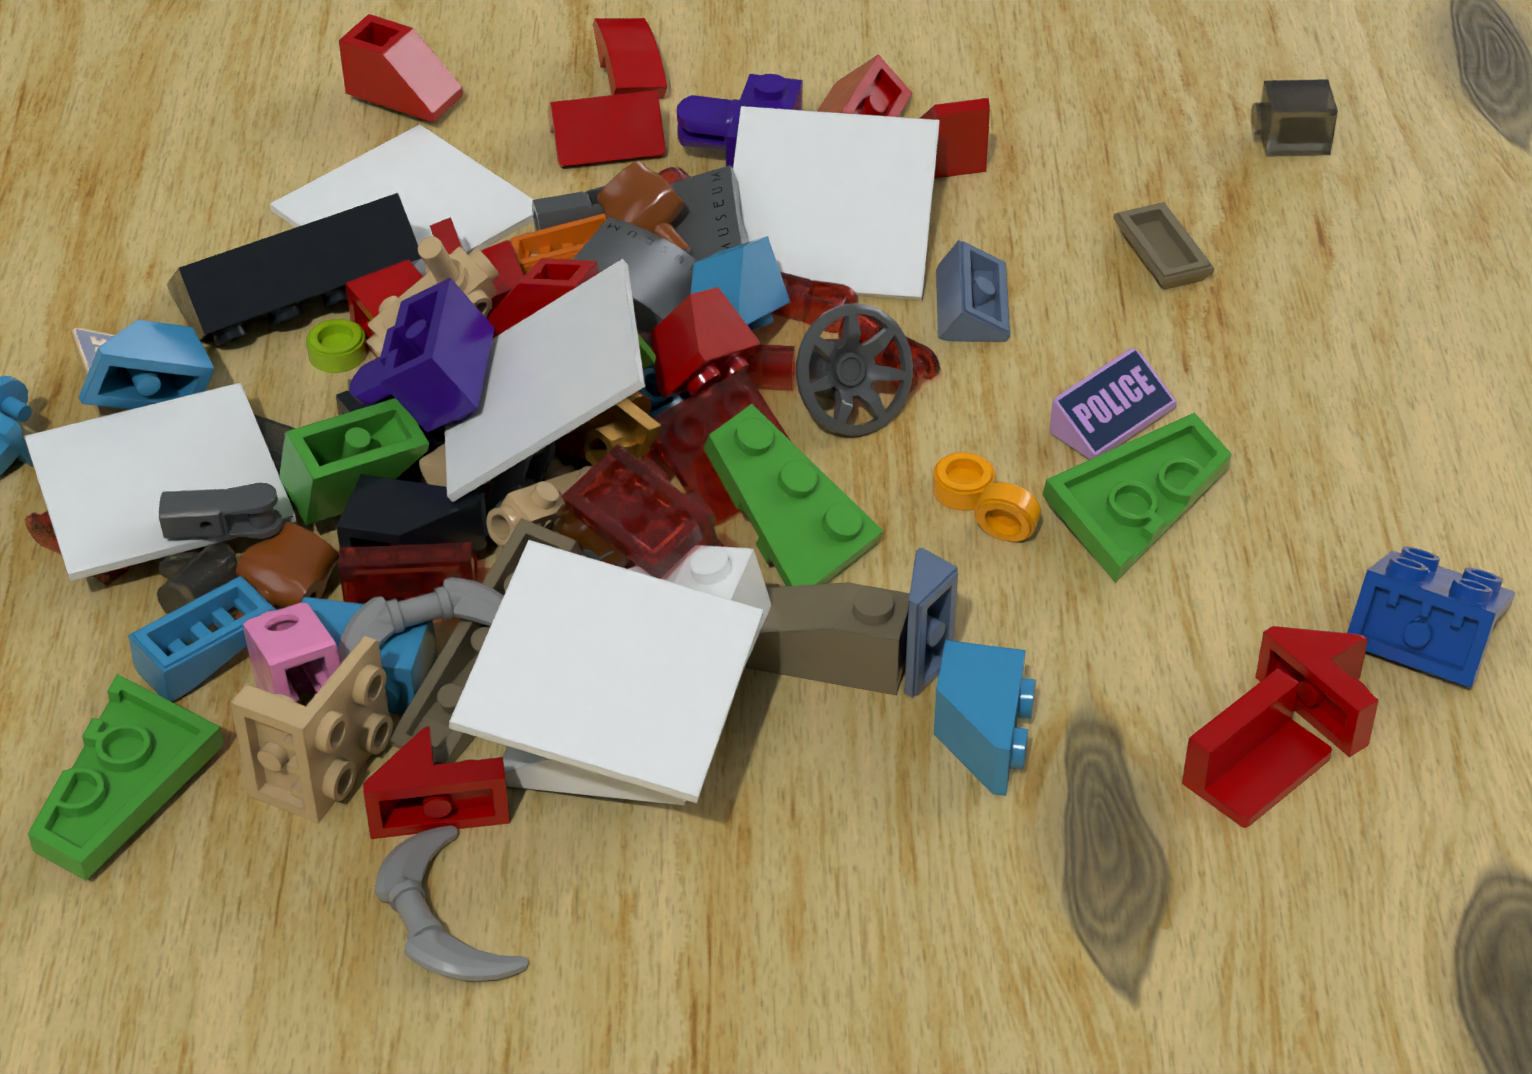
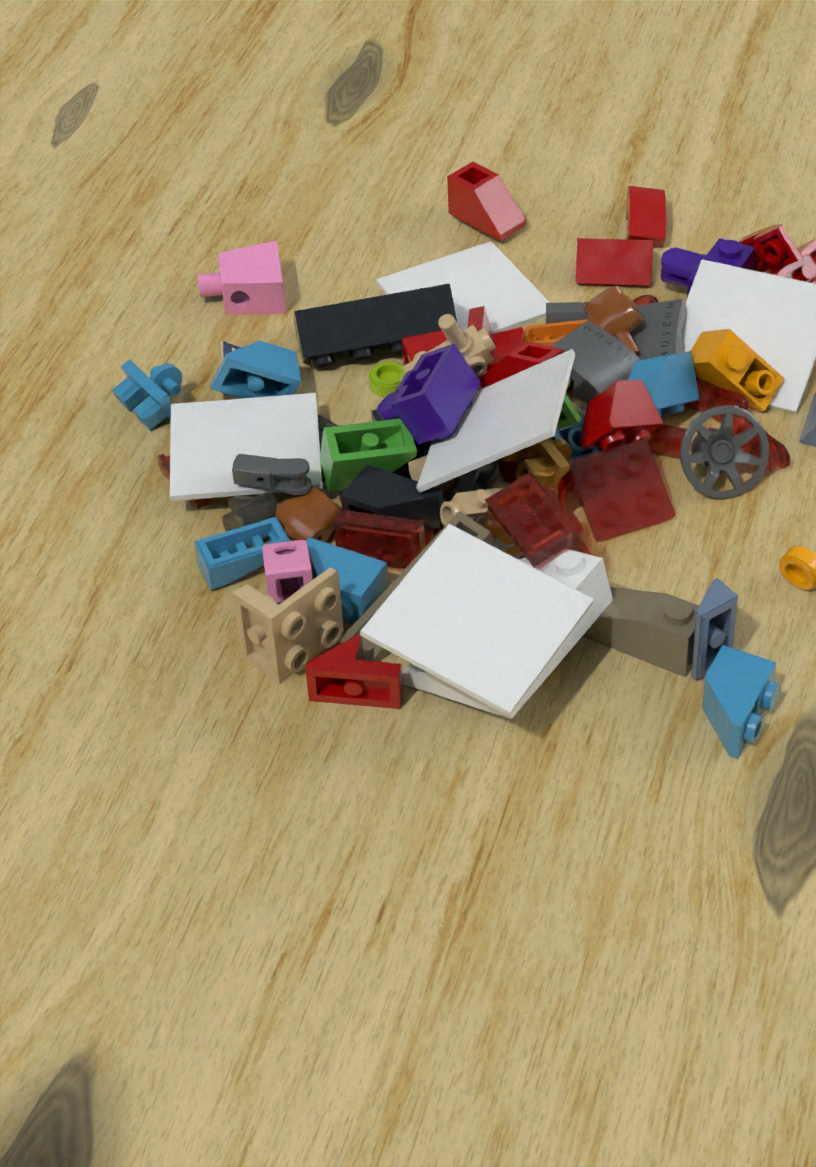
camera: 20 degrees right, 0 degrees up
bright green wing [28,674,224,880] -> none
light grey piece [338,577,504,664] -> none
light grey piece [375,826,528,981] -> none
bright green wing [703,404,884,586] -> none
light orange tile [933,452,995,510] -> none
none -> bright pink torso [198,241,286,314]
none -> light orange slope [690,329,785,412]
none -> red slope [738,224,802,272]

